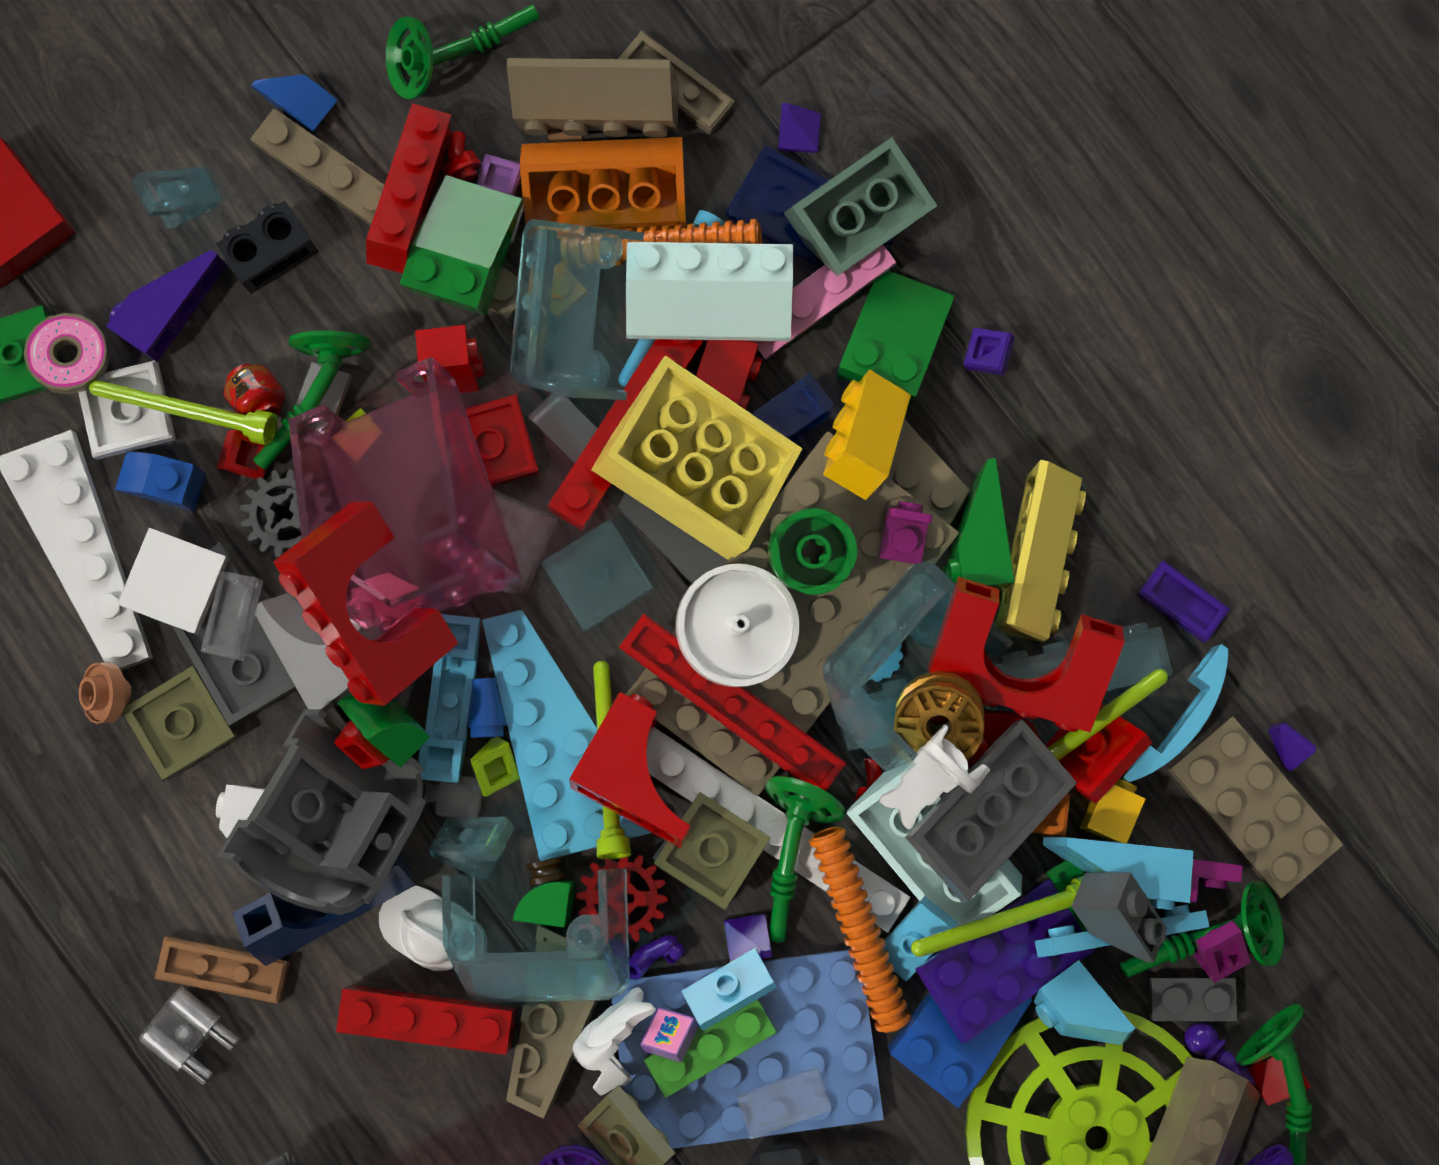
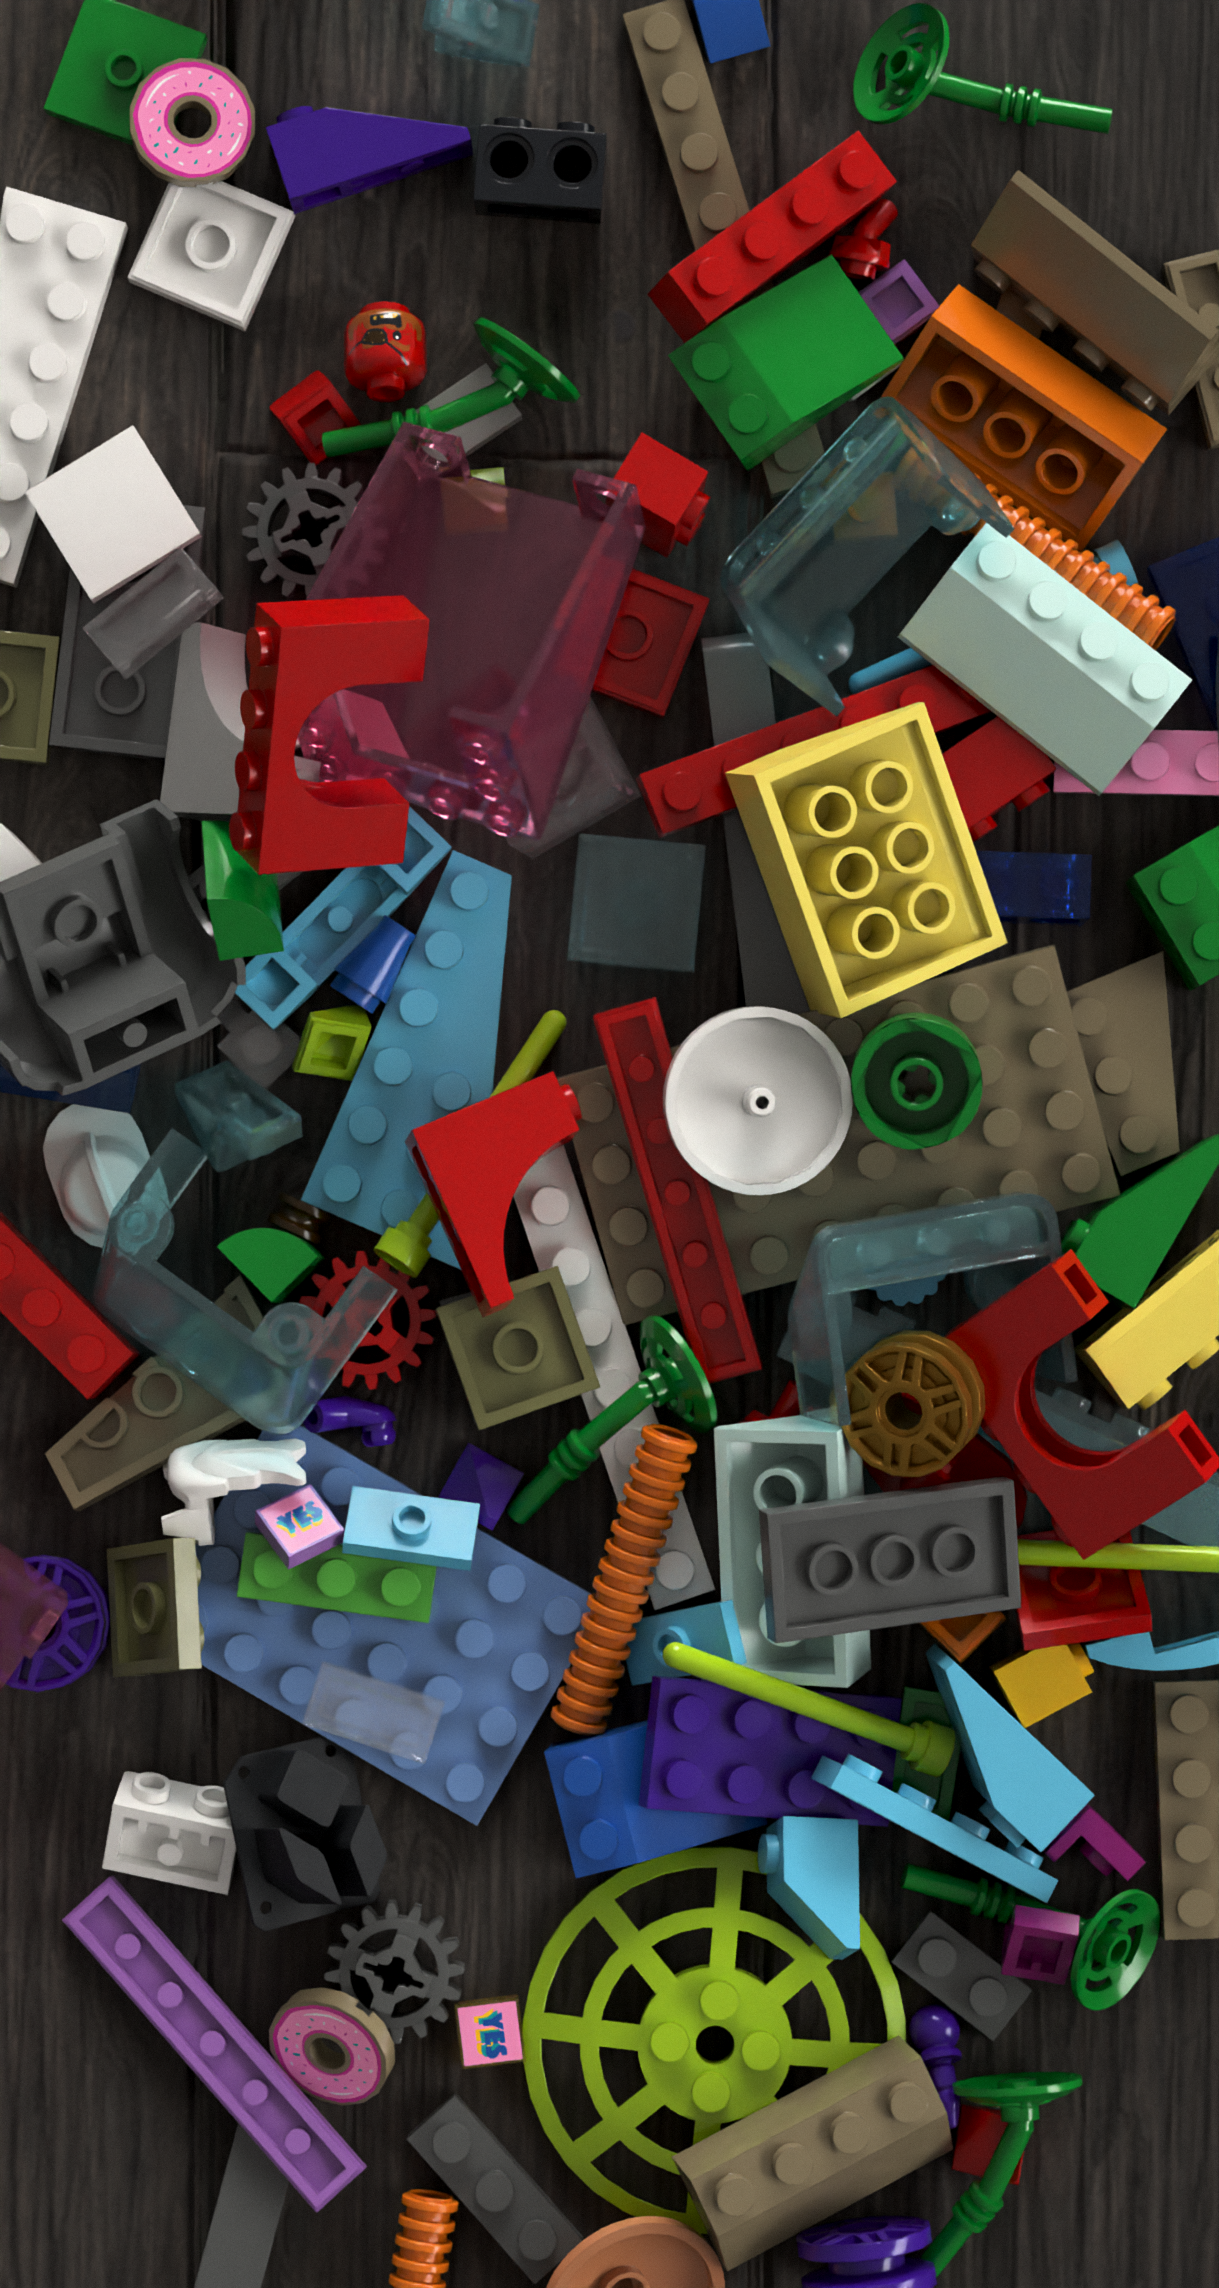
camera: 40 degrees right, 5 degrees up
lime piece [89,380,278,446] -> none
blue slope [115,451,206,512] -> none
red slope [334,721,389,769] -> none
yellow brick [823,370,911,500] -> none
magenta bracket [878,501,933,565] -> none
white hair [879,725,990,829] -> none
dark grey slope [1071,872,1167,963] -> none

